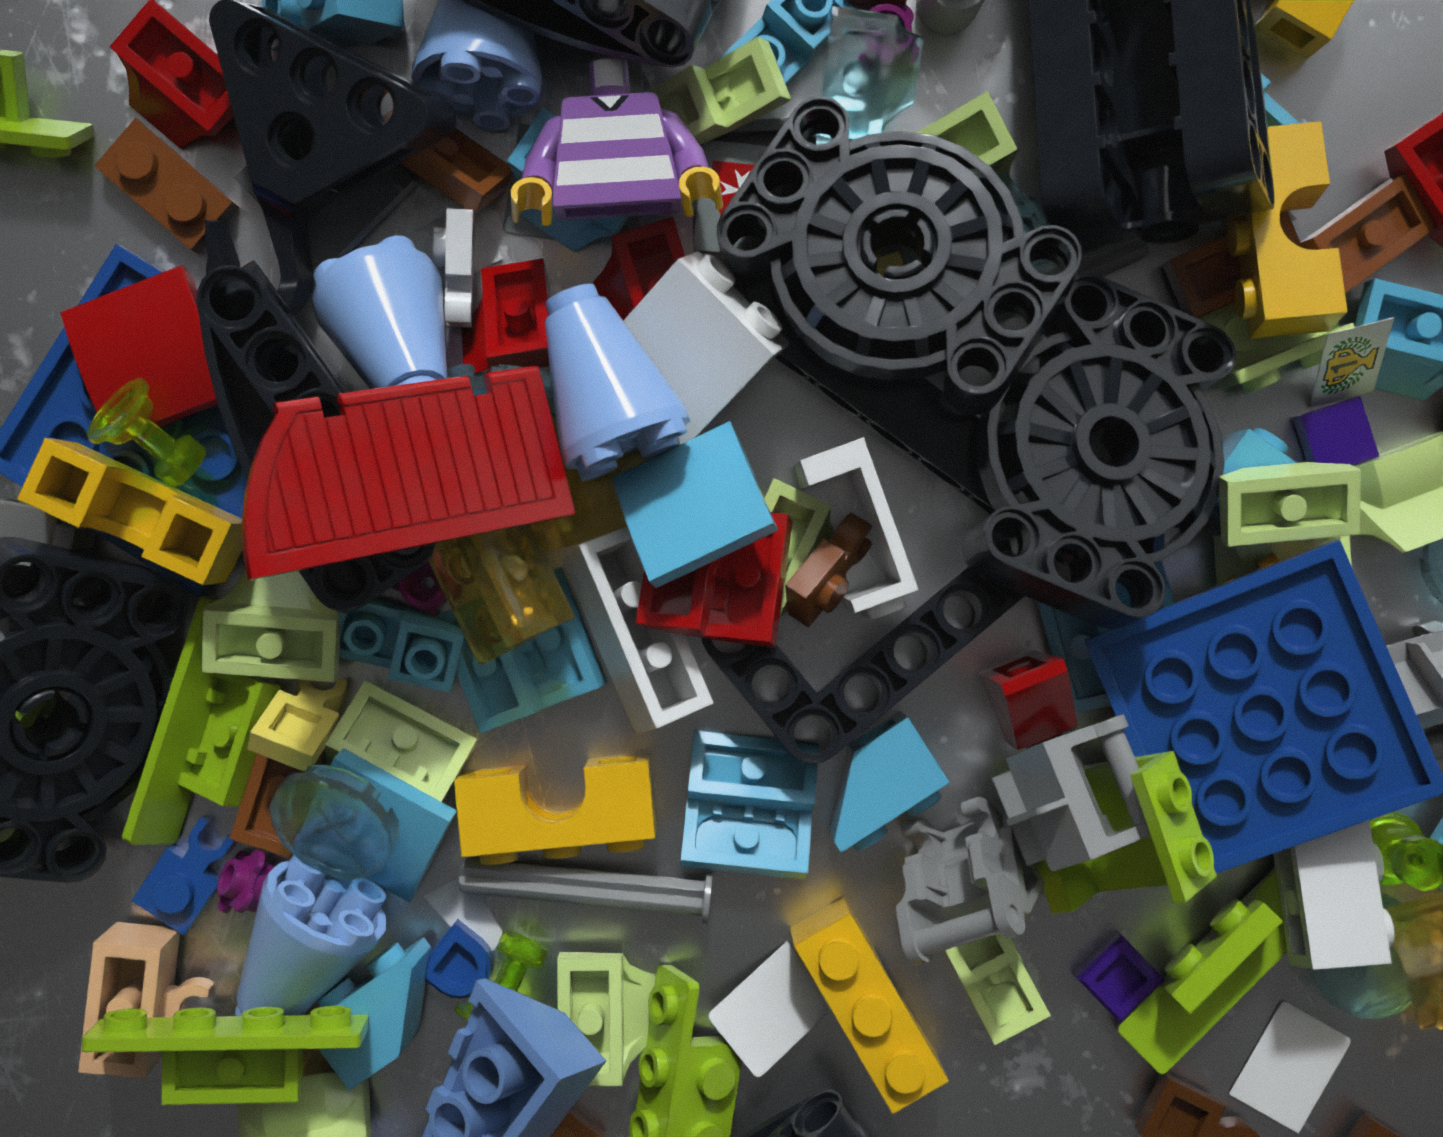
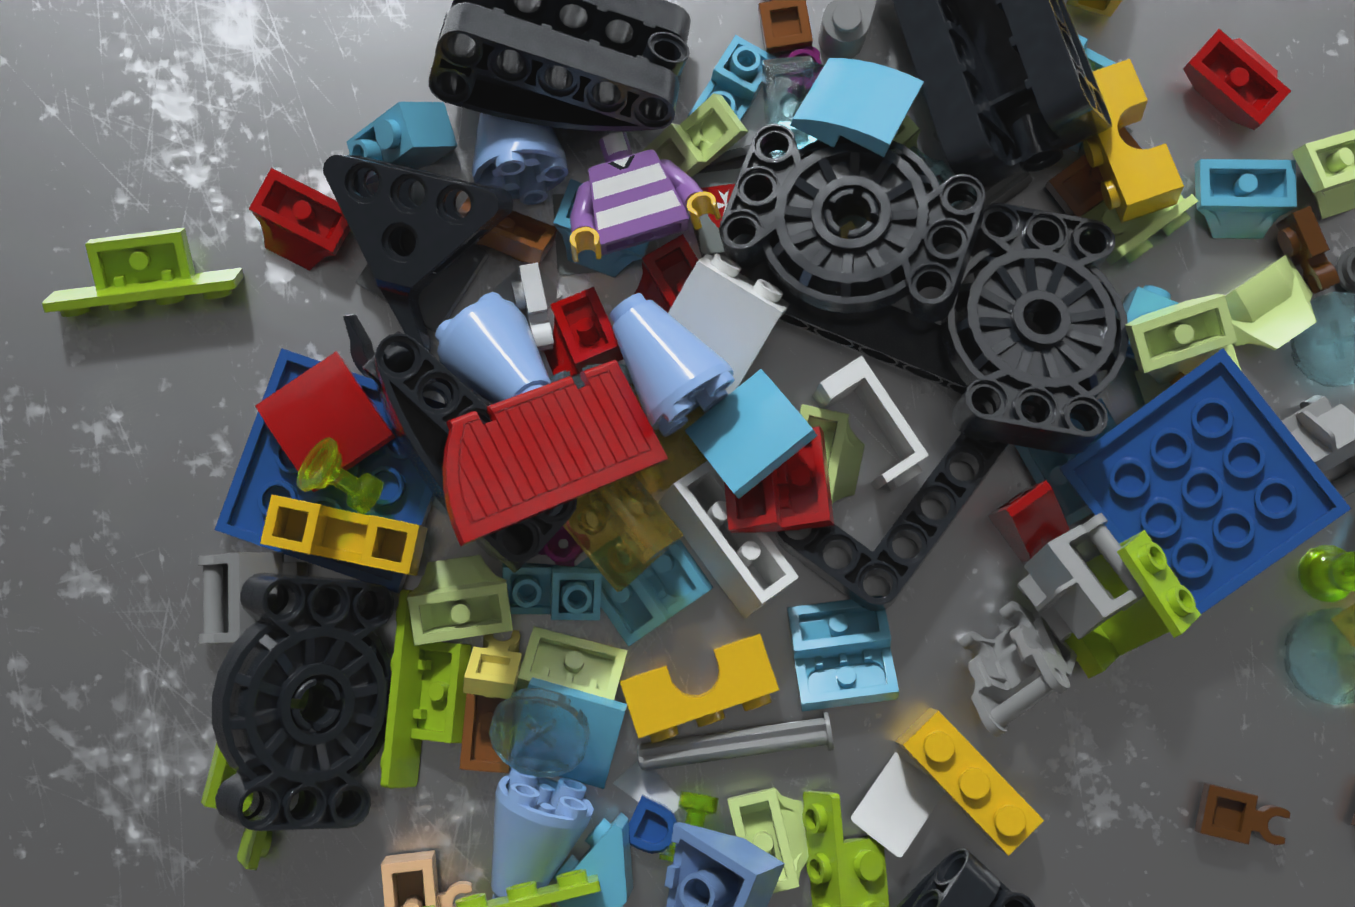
camera: 15 degrees left, 5 degrees down
dark orange plate [94,118,239,254] -> none
blue plate [131,813,238,936] -> none
magenta plate [217,849,274,913] -> none
dark orange plate [785,512,872,628] -> none
medium azure slope [829,711,950,853] -> none
yellowish green slope [945,934,1051,1045] -> none
dark purple tile [1071,930,1165,1023] -> none
lime bracket [1117,867,1287,1074] -> none
white sticker [1229,1002,1351,1134] -> none
white brick [1273,820,1395,970] -> none
dark purple tile [1292,396,1379,465] -> none
dark orange plate [1298,173,1437,294] -> none
white sticker [1310,317,1394,408] -> none
none -> medium azure slope [790,58,924,157]

